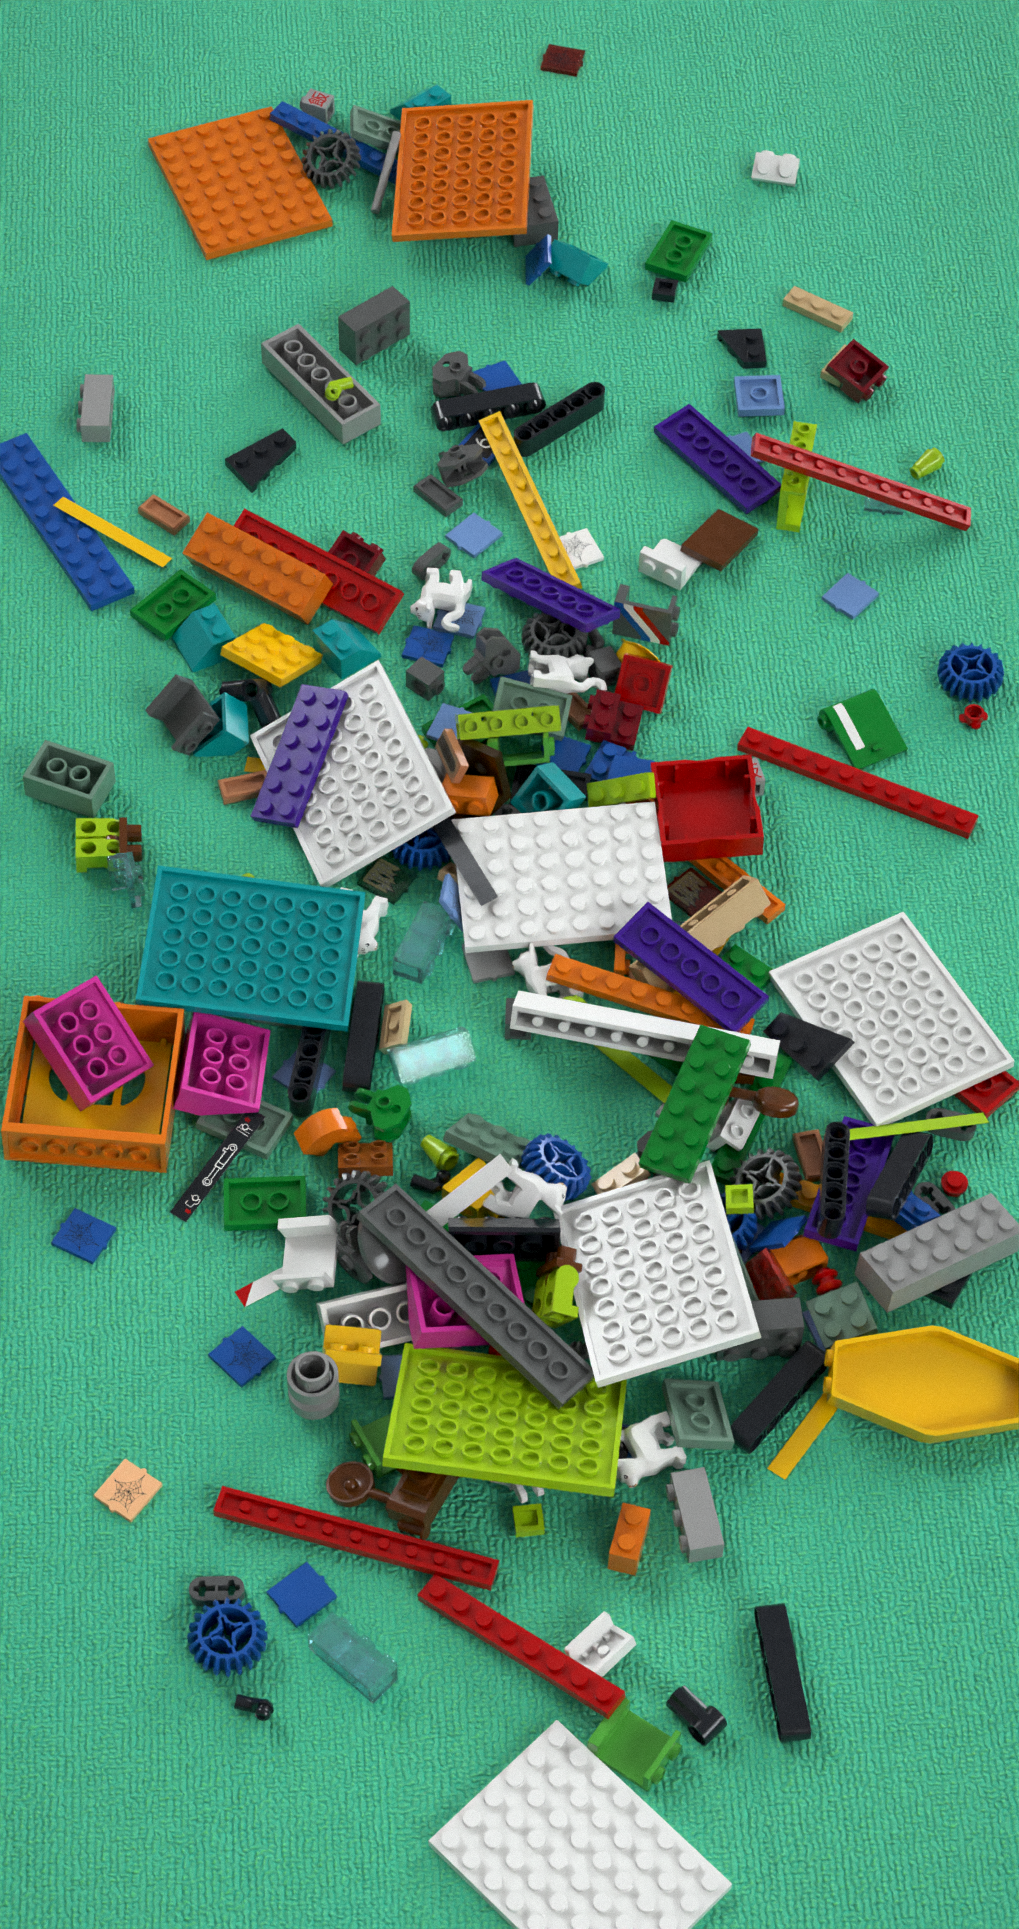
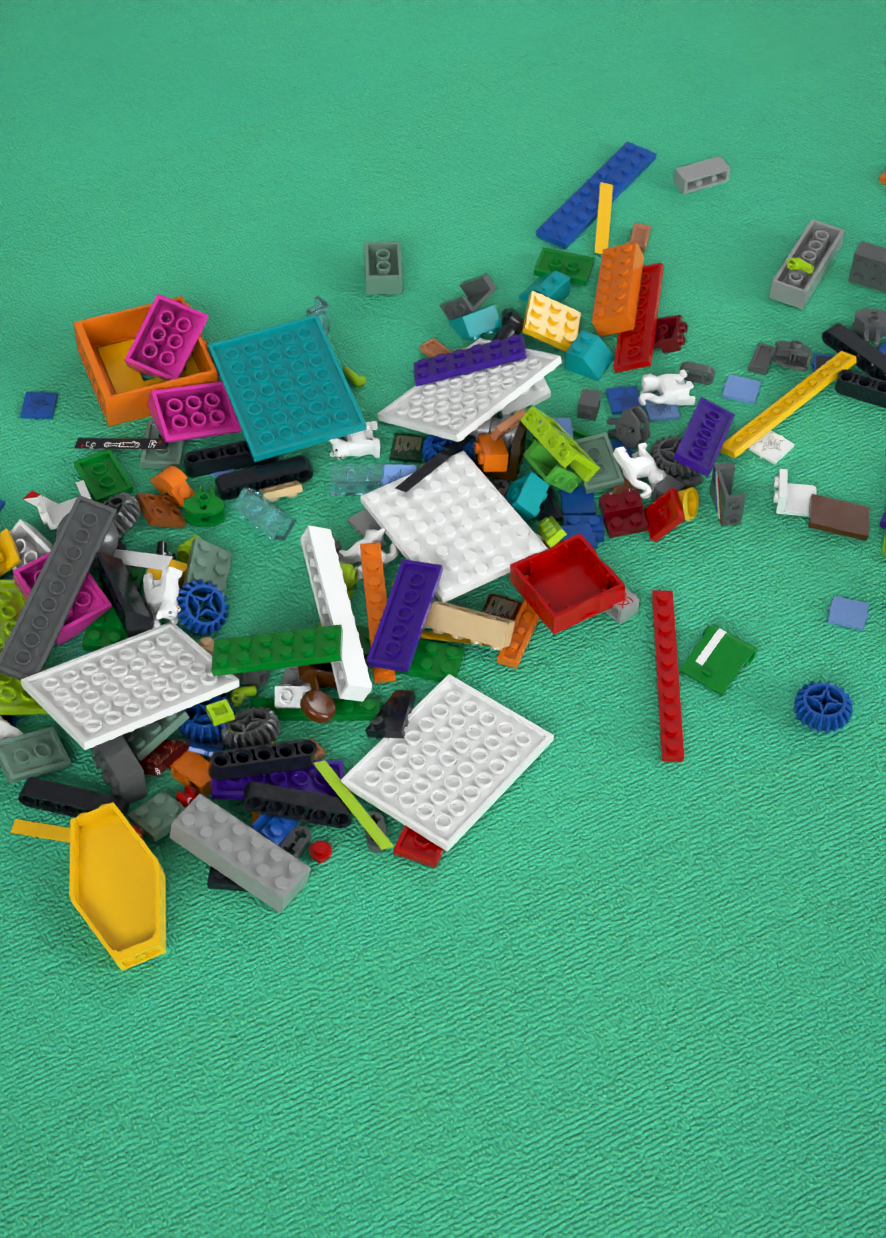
camera: 65 degrees right, 5 degrees down
lime hips [76,817,142,873] -> none
black wing [225,428,296,493] -> none
lime hips [532,1246,582,1329] -> none
red plate [959,704,988,729] -> none

